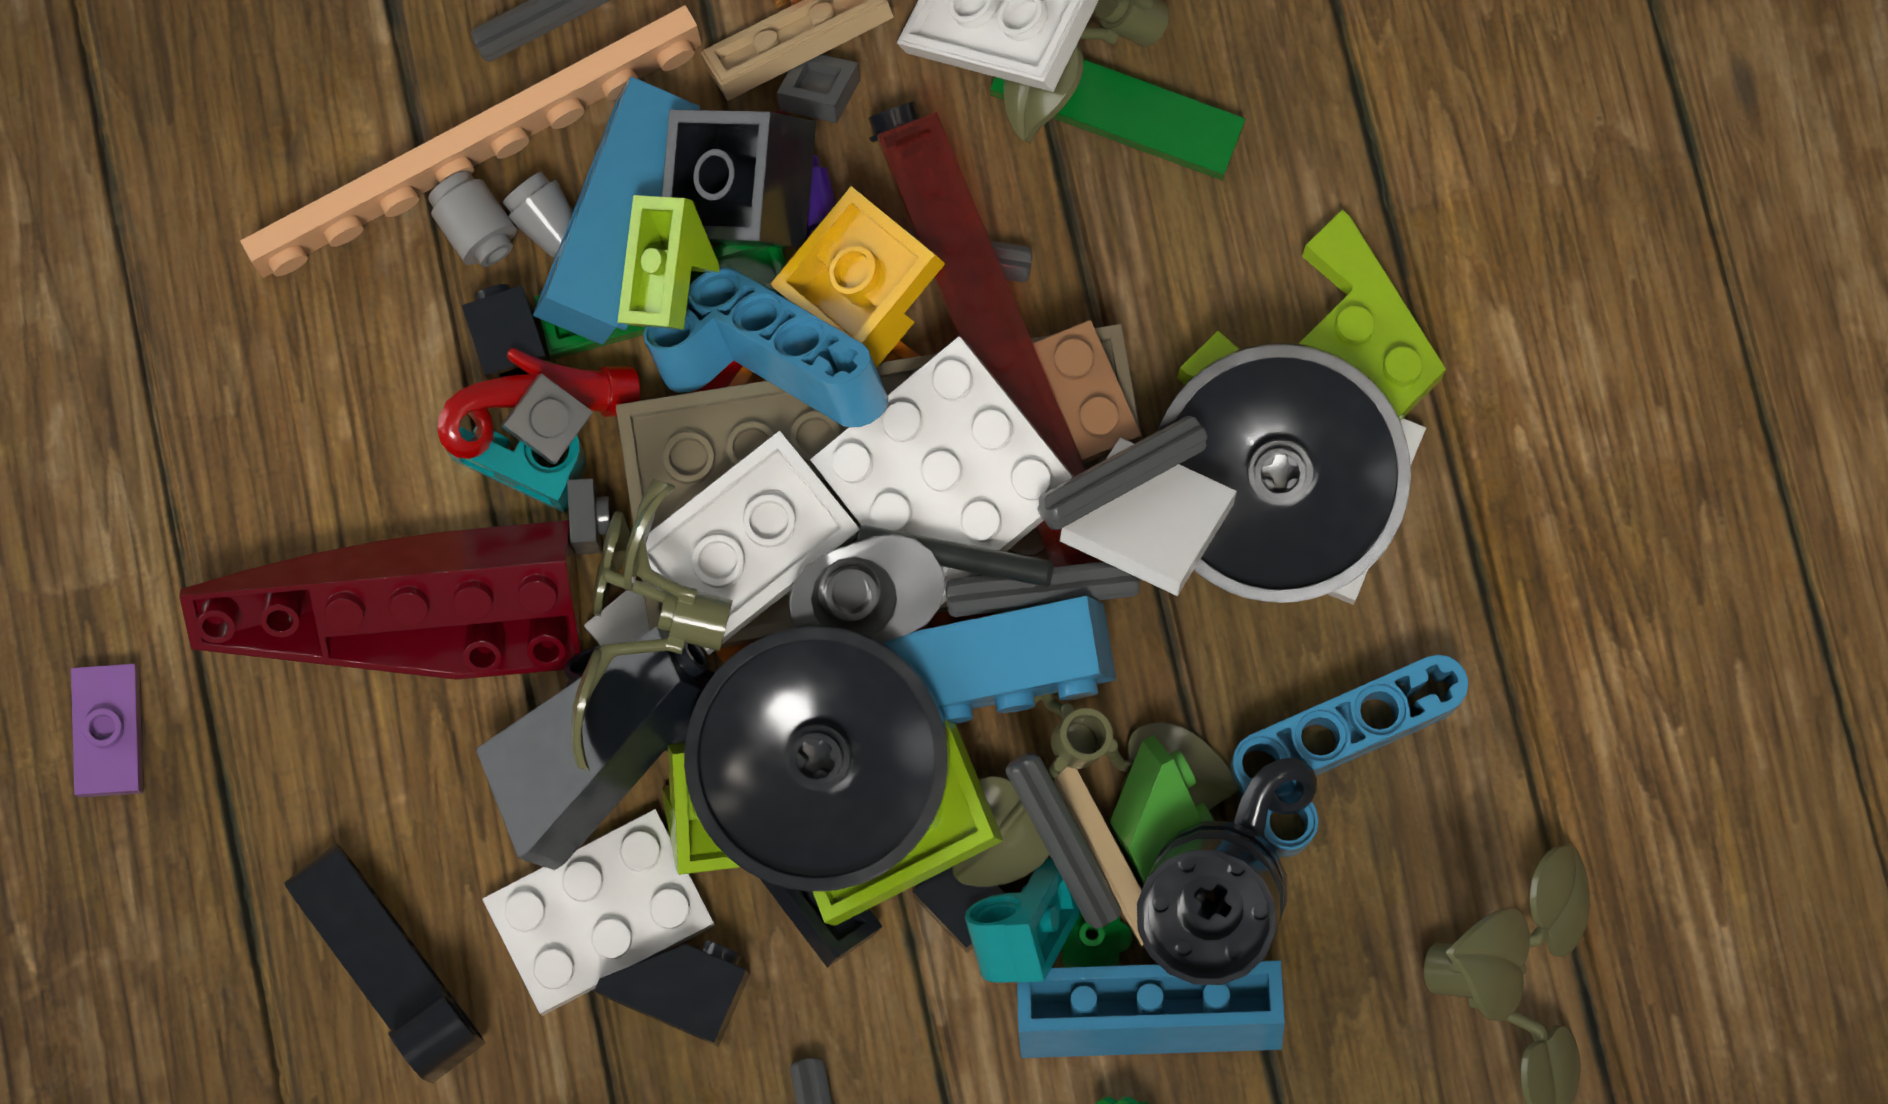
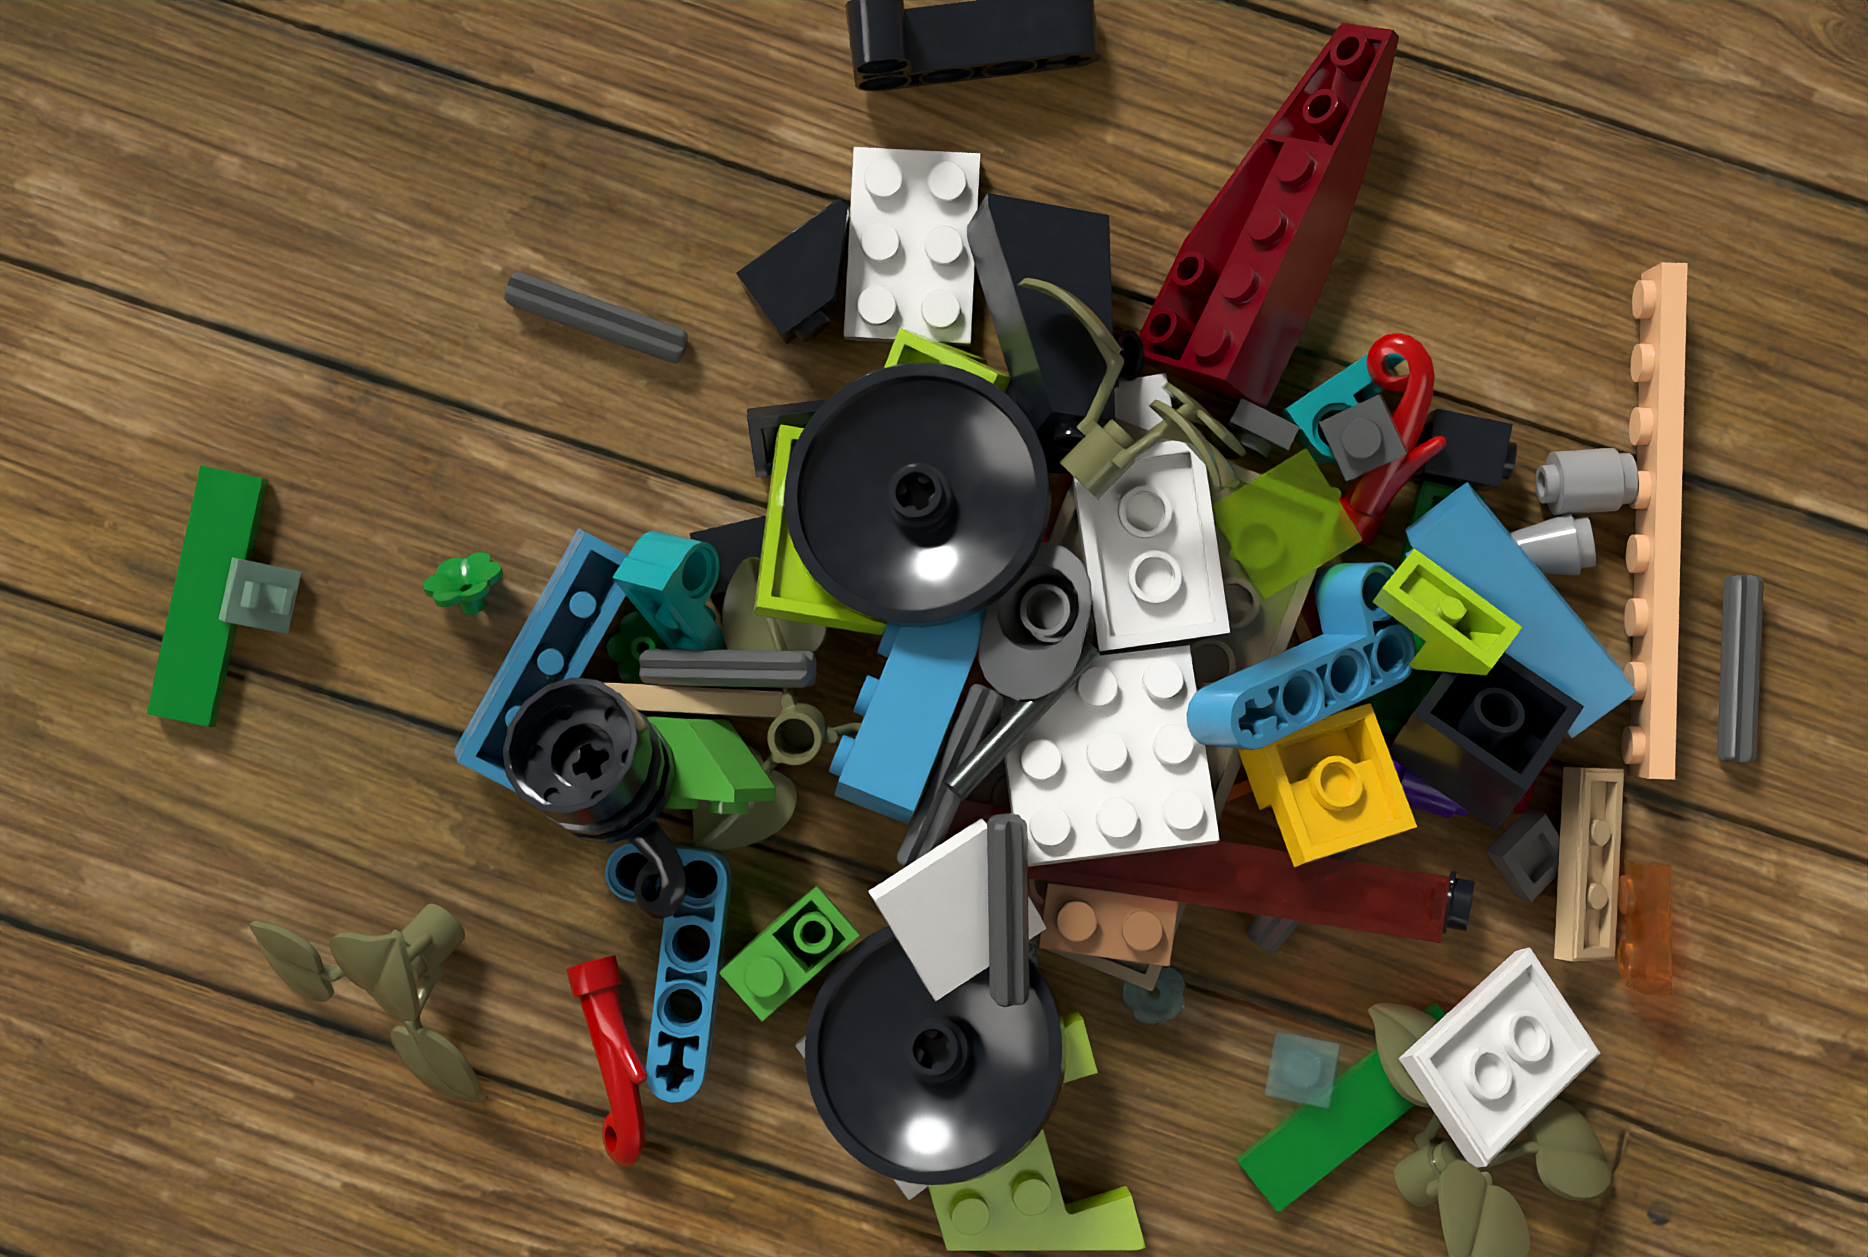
camera: 115 degrees right, 10 degrees up
none -> red plant [566,955,648,1167]
none -> bright green slope [719,885,860,1021]
none -> clear light blue plate [1123,967,1185,1025]
none -> clear neon green piece [1212,448,1363,600]
none -> clear light blue plate [1264,1031,1341,1110]

